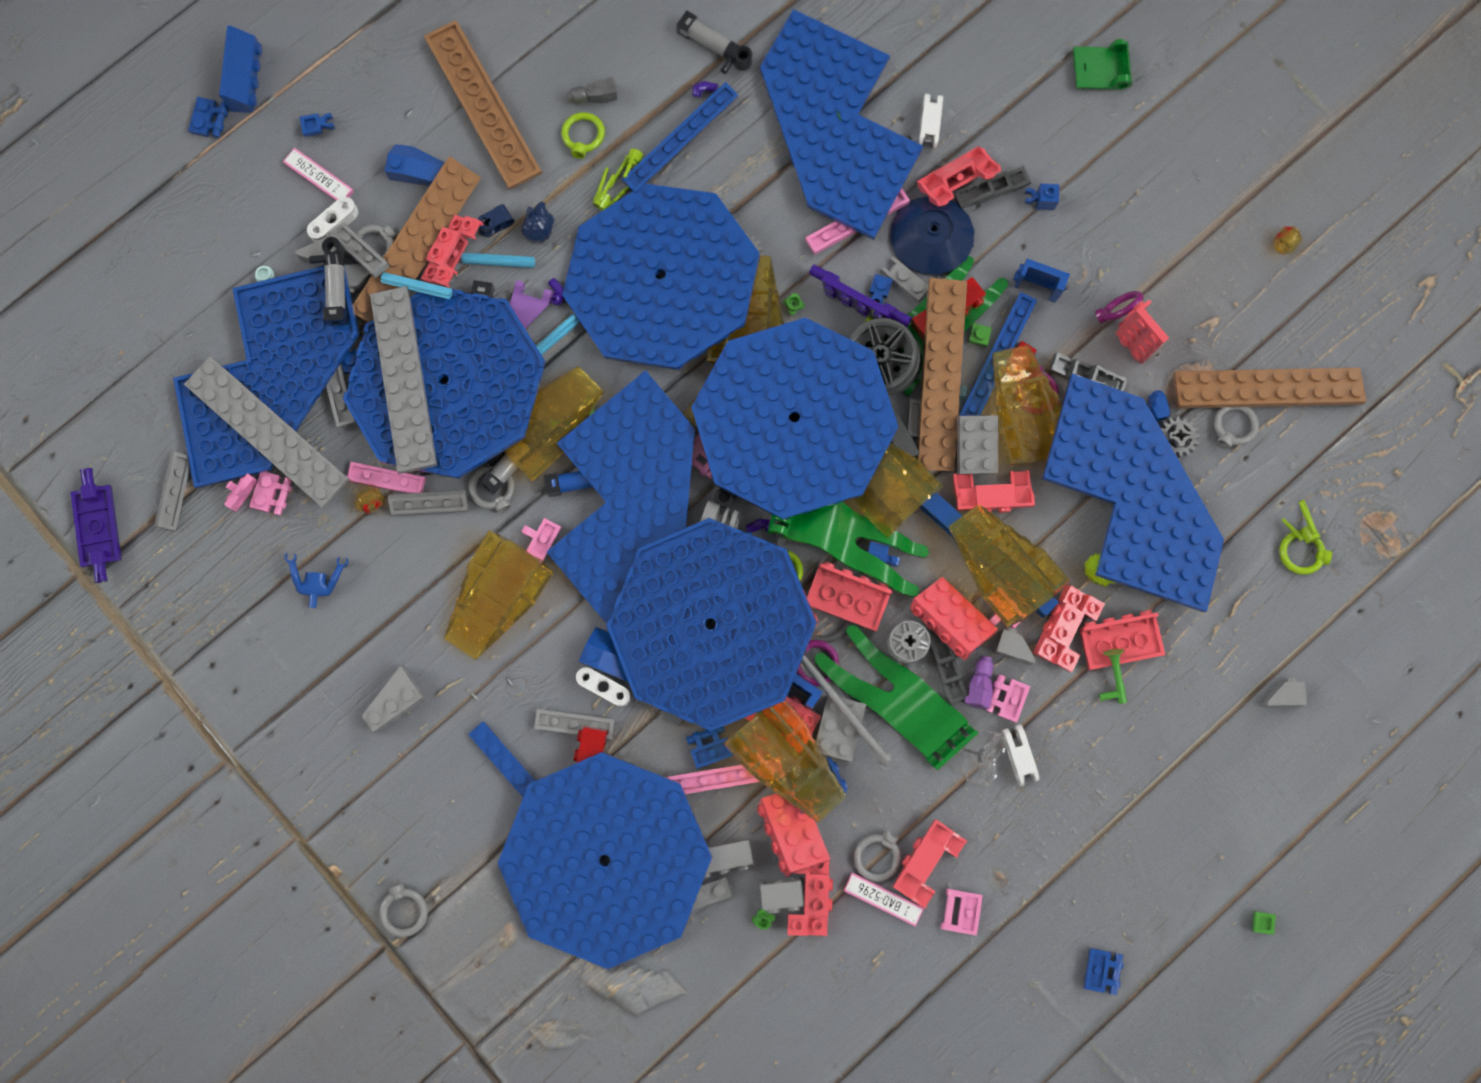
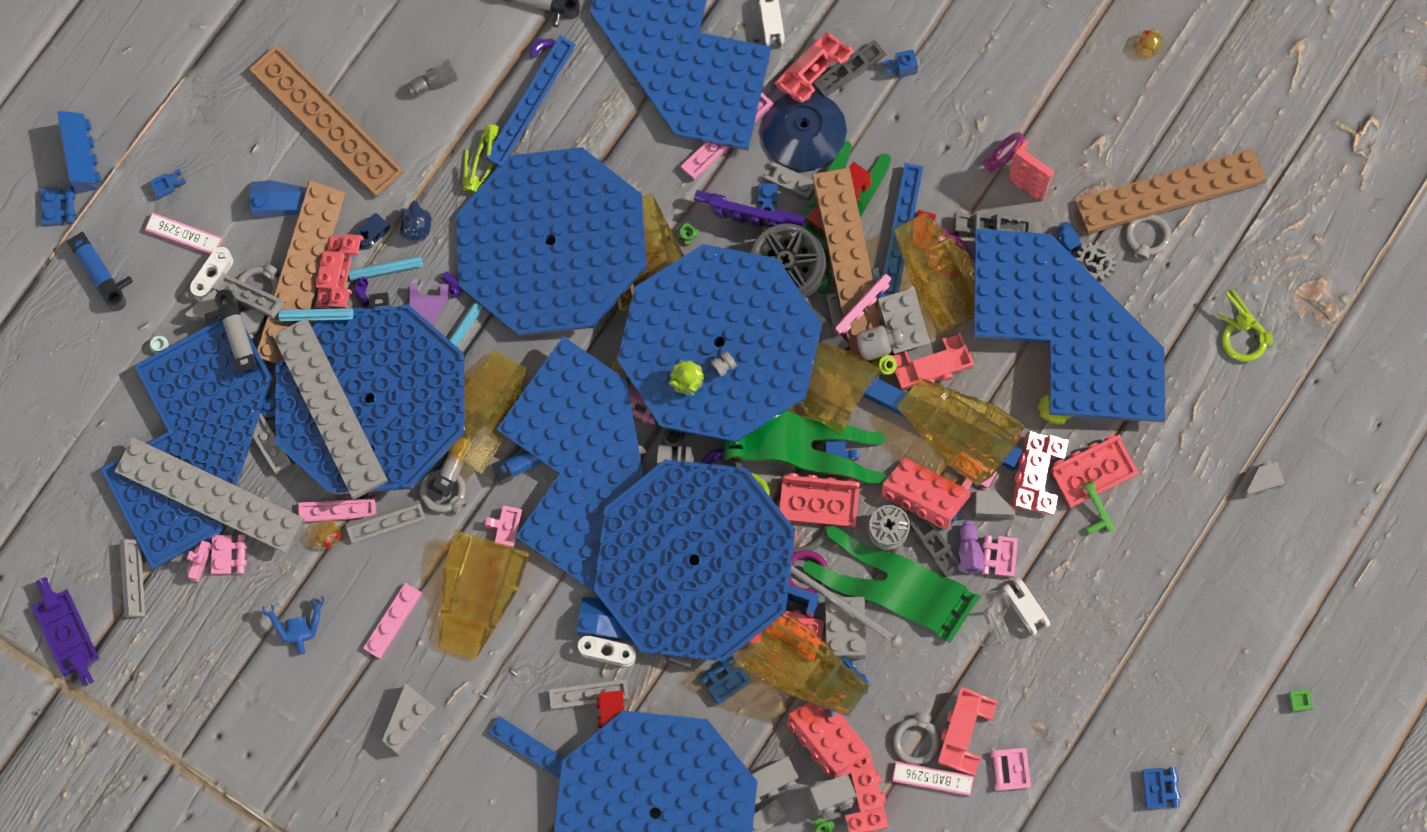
camera: 10 degrees left, 5 degrees down
lime piece [561,112,605,159] -> none
bright pink plate [665,758,783,794] -> none
bright green plate [968,323,992,347] -> none
blue panel [1013,258,1070,303] -> none
none -> piece [67,231,133,311]
none -> dark purple arm [353,277,369,306]
none -> bright pink plate [363,583,422,659]
none -> lime animal [669,360,704,396]
none -> light grey wheel [710,351,737,377]
none -> bright pink plate [831,274,891,335]
none -> light grey piece [856,326,905,361]
none -> lime brick [871,355,897,375]

